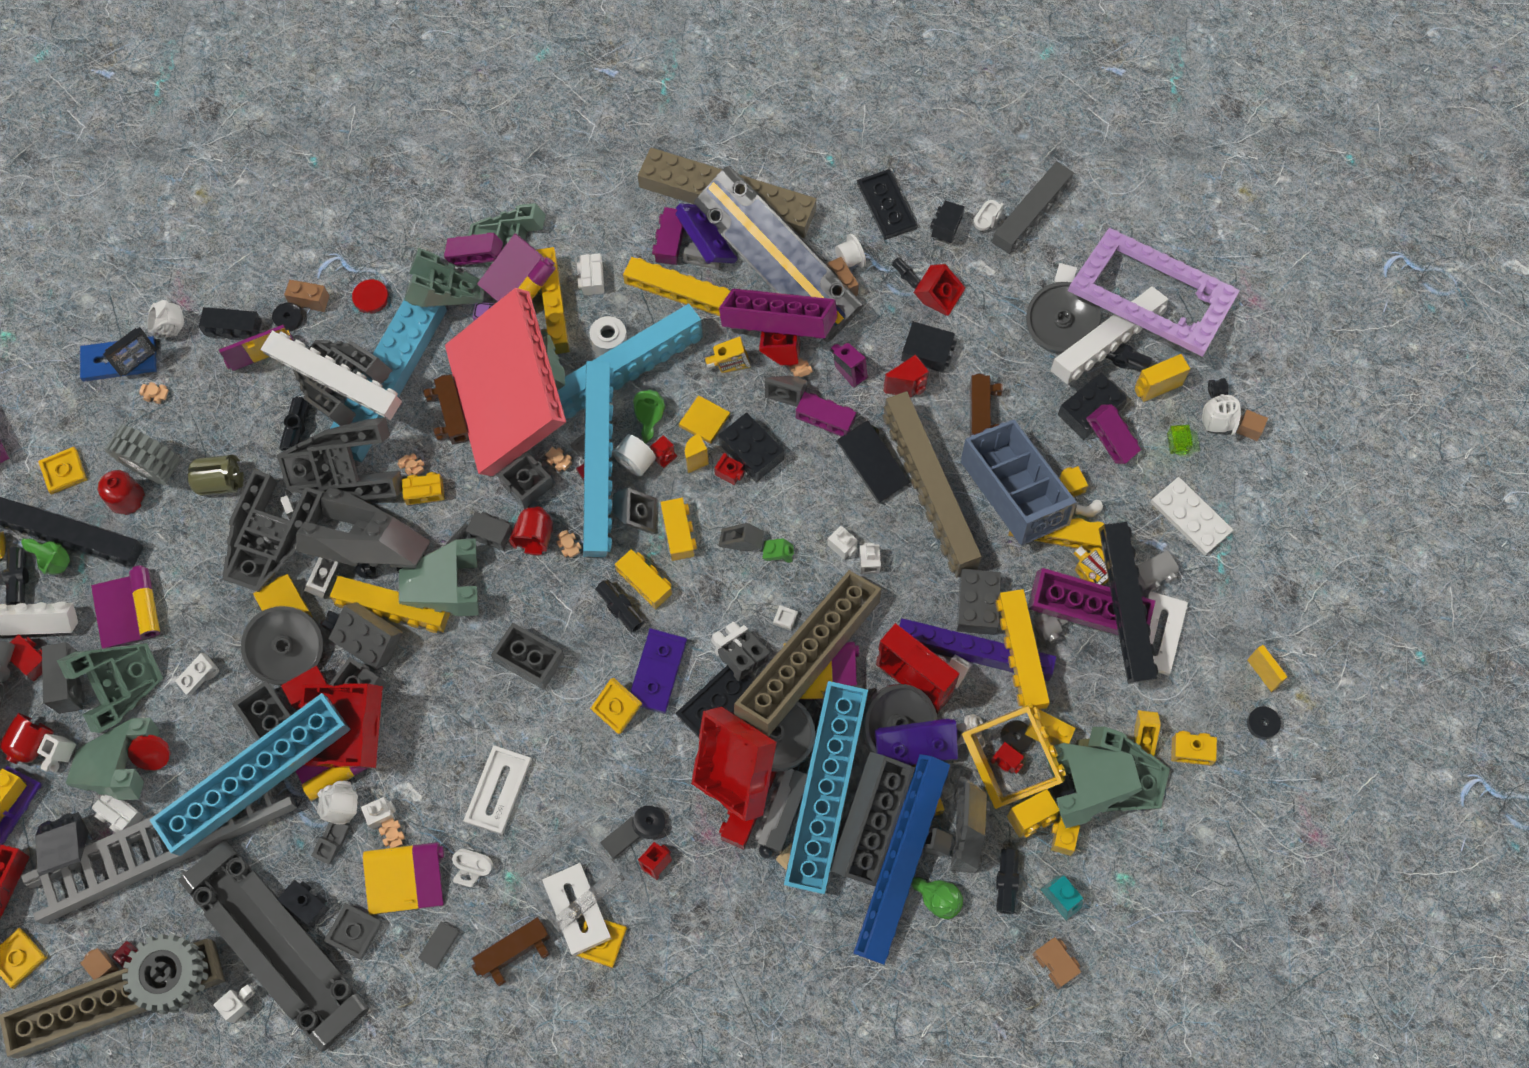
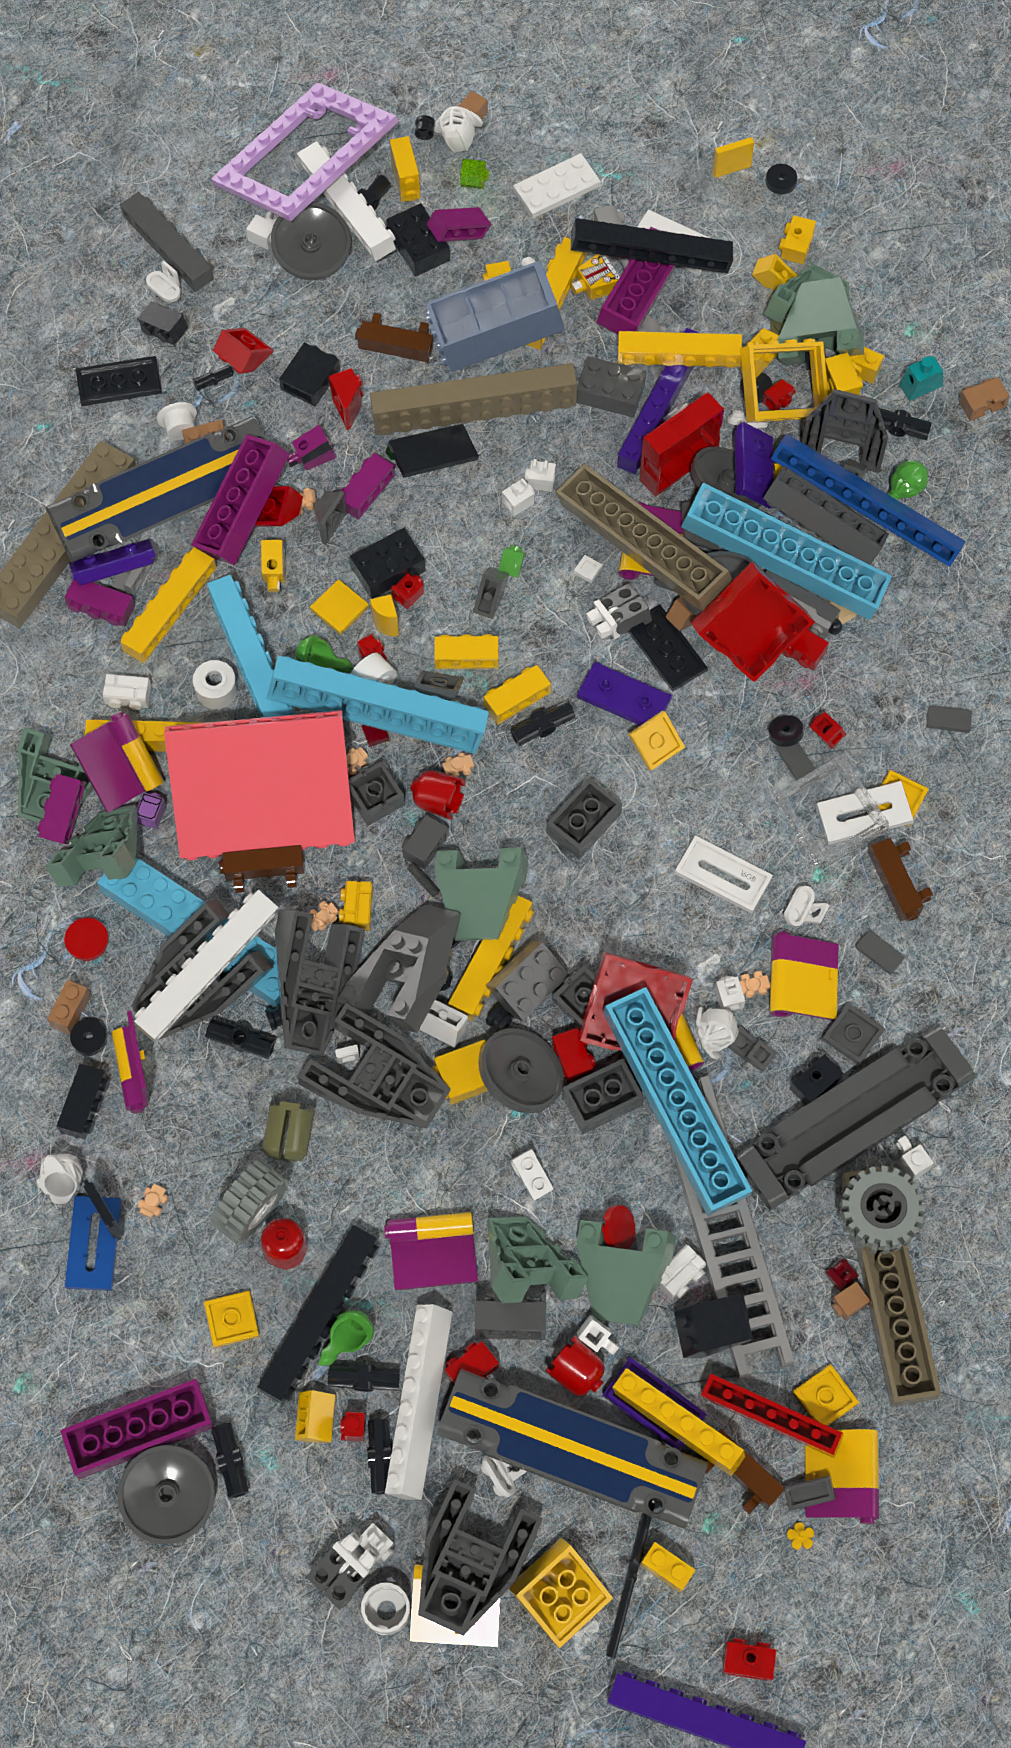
camera: 80 degrees left, 0 degrees up
none -> dark grey tile [927,706,972,733]

